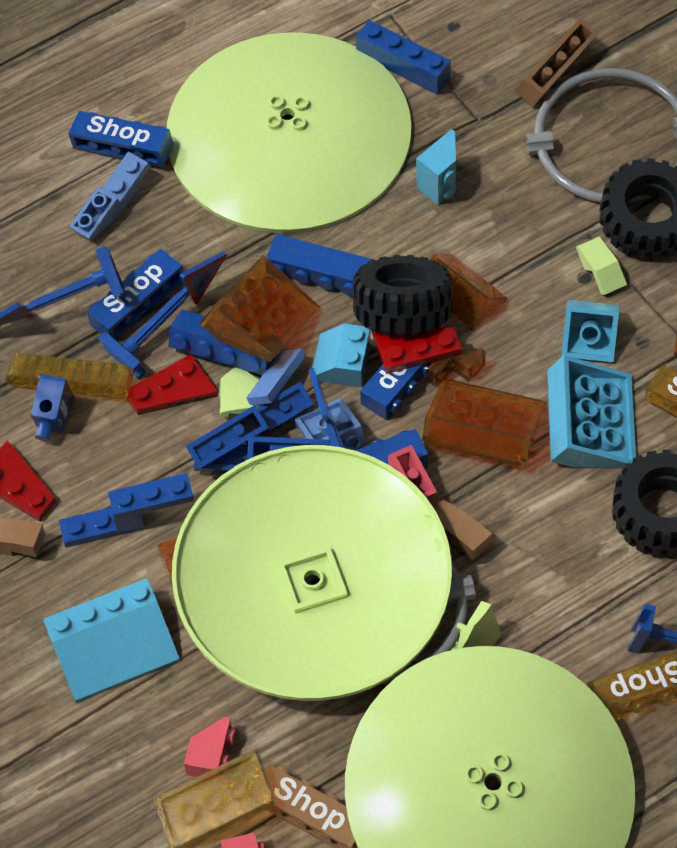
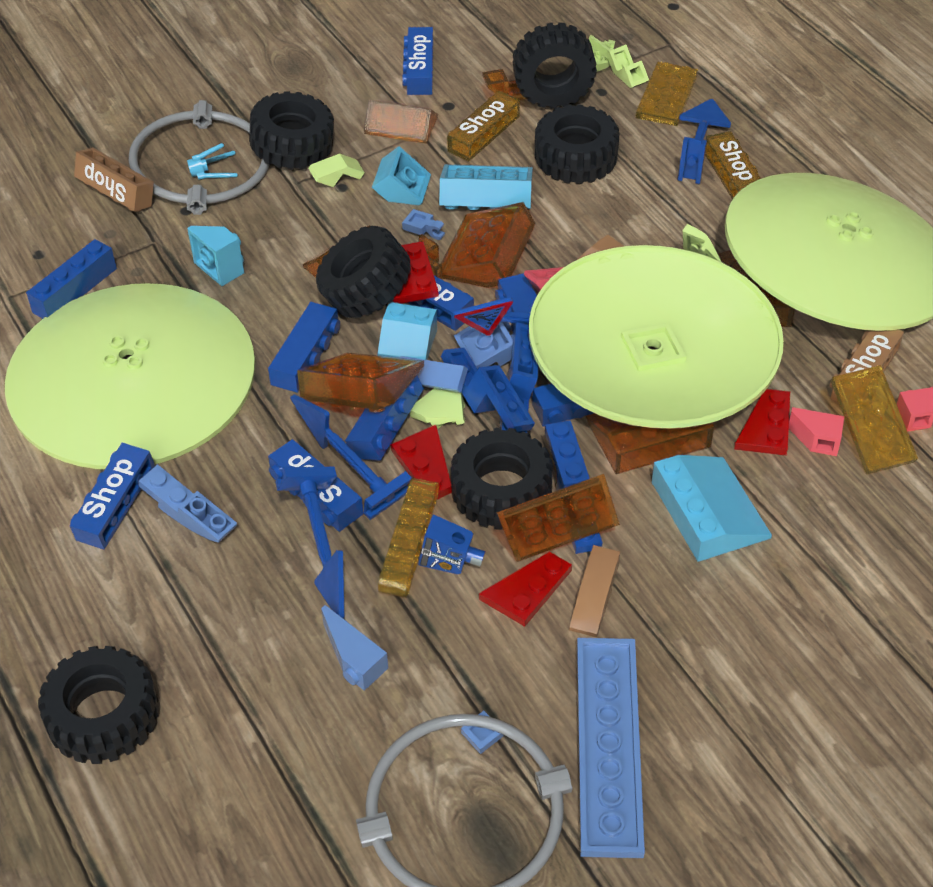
camera: 90 degrees left, 10 degrees down
none -> medium azure plant [187,143,238,180]
none -> medium blue plate [402,209,445,240]
none -> black tyre [451,427,553,530]
none -> clear orange slope [497,474,620,562]
none -> red wing [734,389,791,456]

